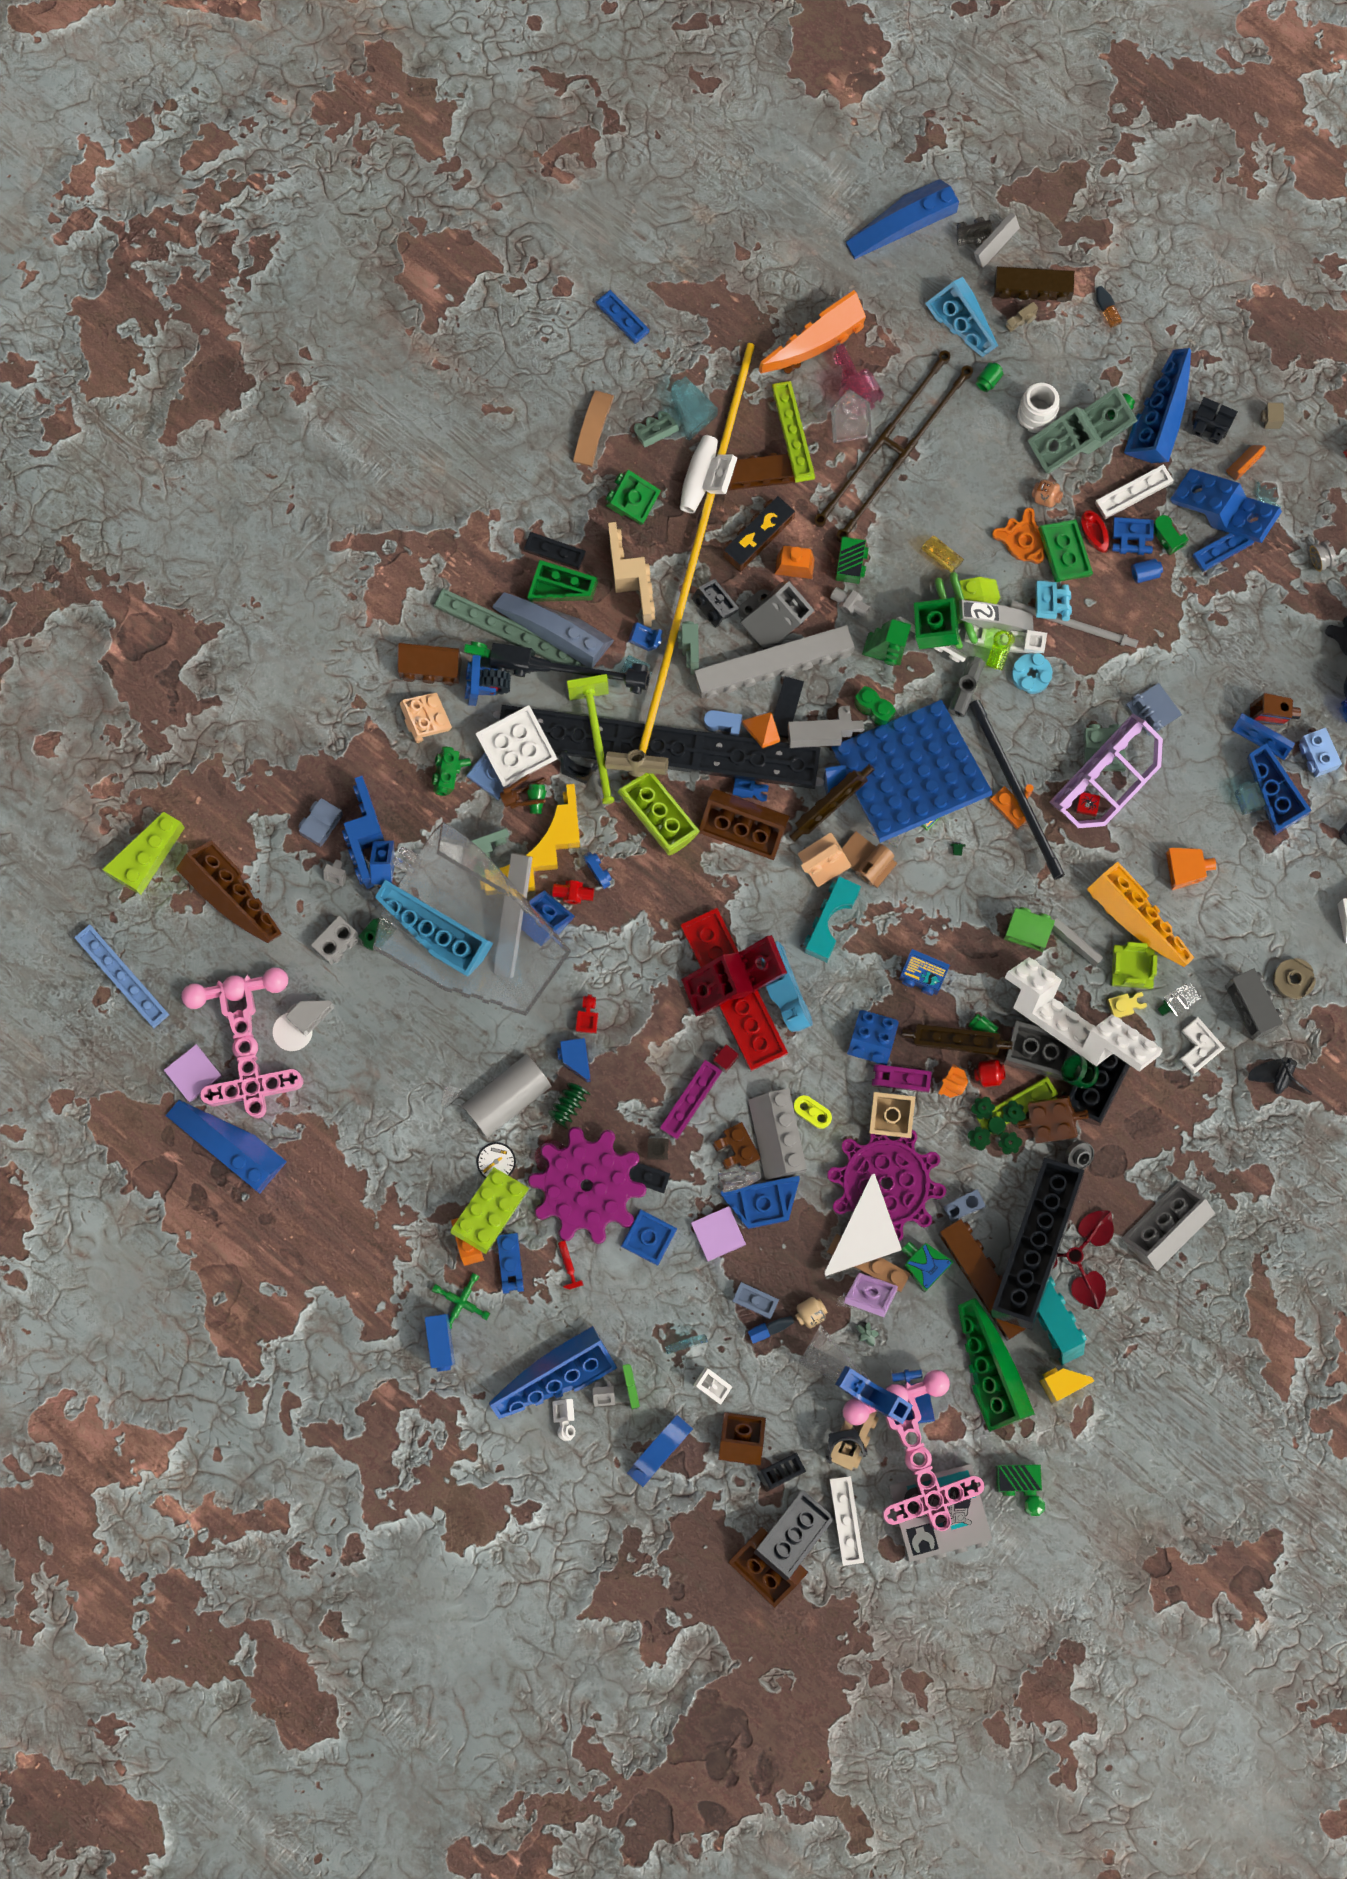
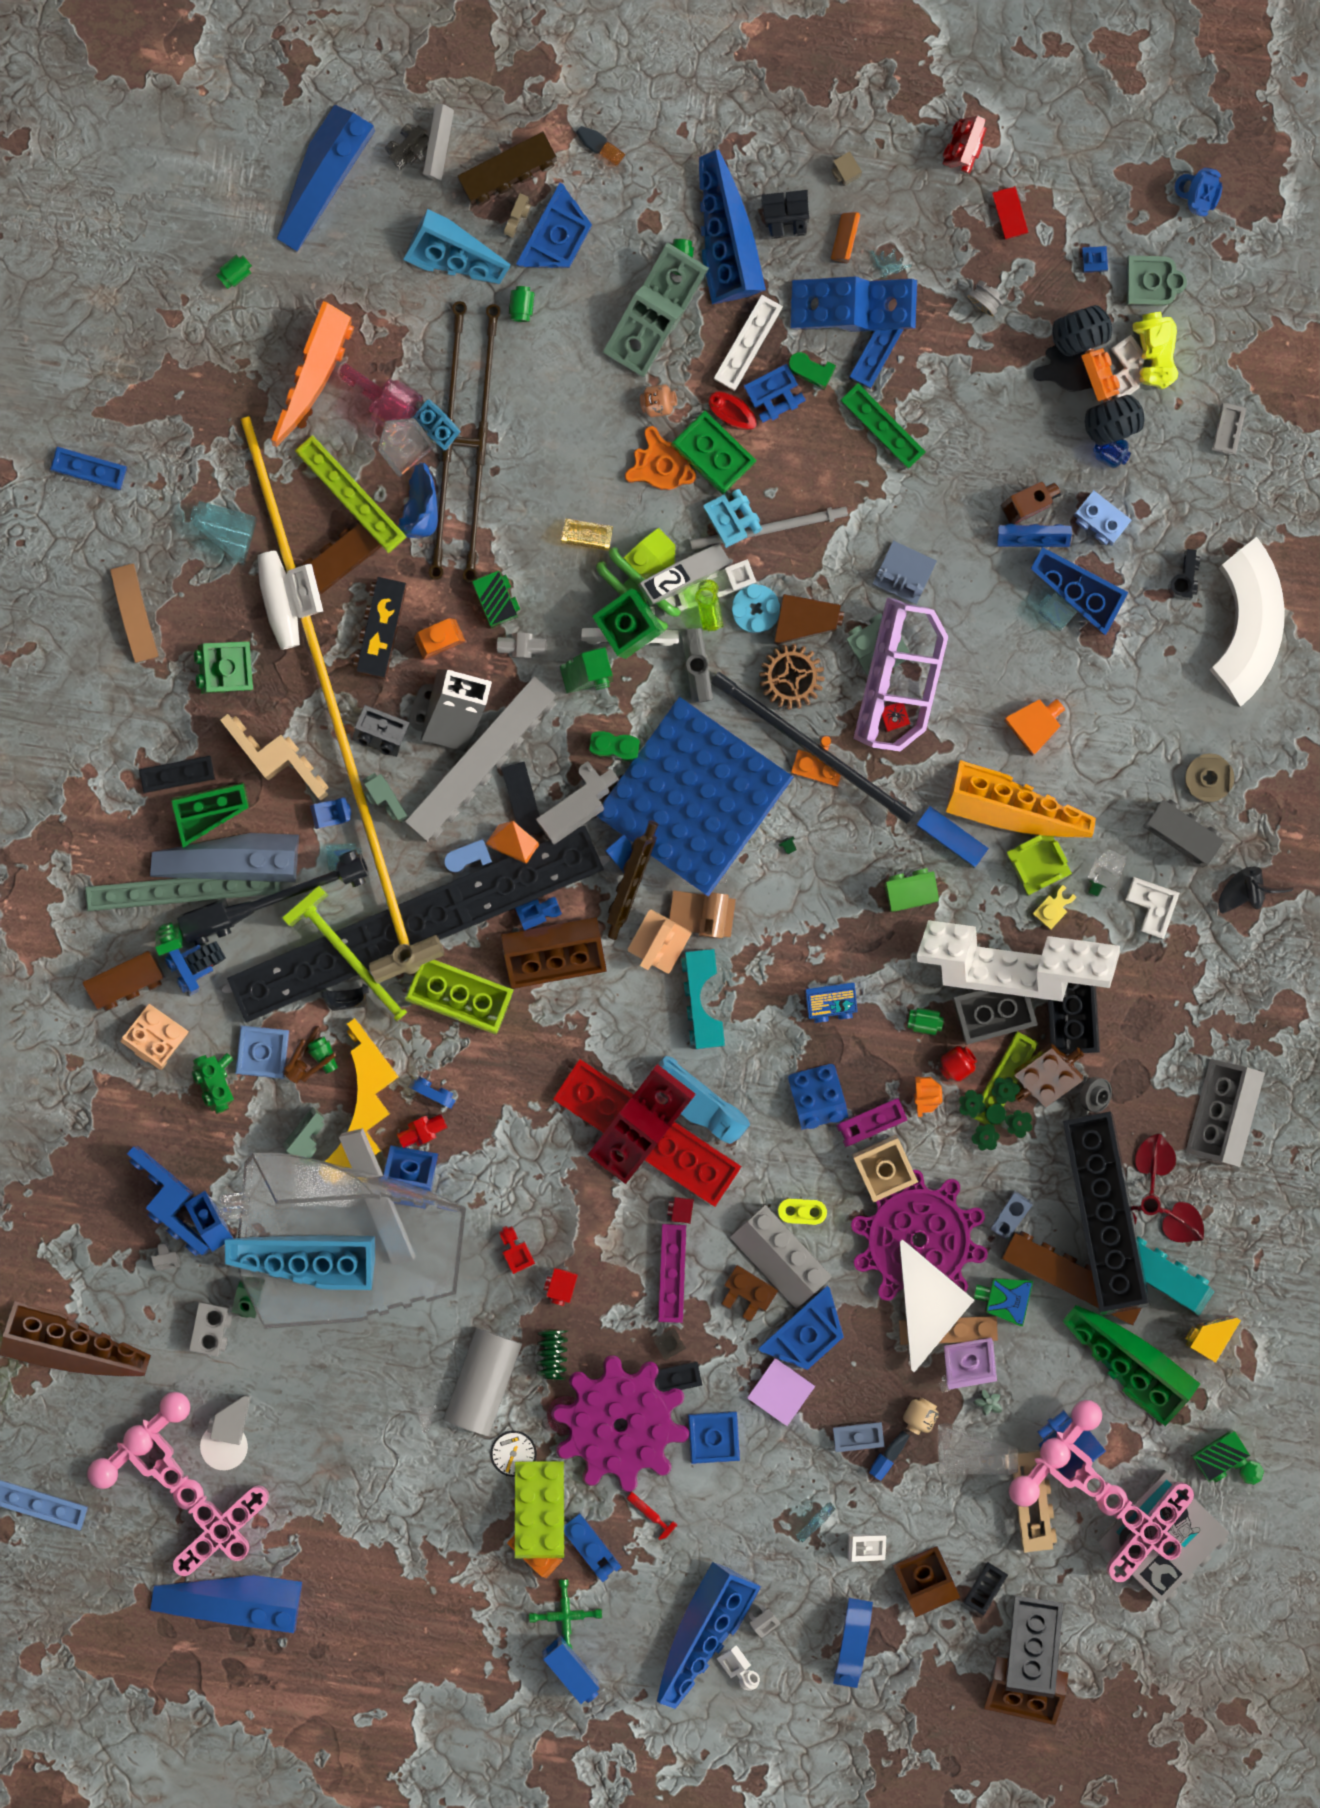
camera: 30 degrees left, 10 degrees up
lavender tile [164,1044,222,1102] -> none
sand blue brick [298,798,343,847] -> none
white plate [475,705,558,788] -> none
blue slope [557,1038,591,1082] -> none
bright green tile [622,1364,640,1410] -> none
sand green plate [634,411,679,447] -> none
clear slope [718,1165,761,1193] -> none
black helmet [826,1428,868,1464] -> none
white plate [829,1476,864,1566] -> none
blue arch [835,1366,913,1424] -> none
dark brown plate [902,1024,1013,1055] -> none
white piece [1017,383,1059,433] -> none
light grey tile [1052,918,1103,967] -> none
dark green helmet [1061,1054,1099,1088] -> none
blue brick [1131,559,1163,584] -> none
none -> green brick [216,254,252,289]
none -> blue hair [397,462,438,539]
none -> dark azure slope [413,399,461,450]
none -> blue wing [516,183,592,268]
none -> red brick [543,1268,578,1306]
none -> medium nougat gear [759,644,825,710]
none -> reddish brown slope [774,594,844,645]
none -> green plate [841,383,926,470]
none -> blue slope [916,806,989,868]

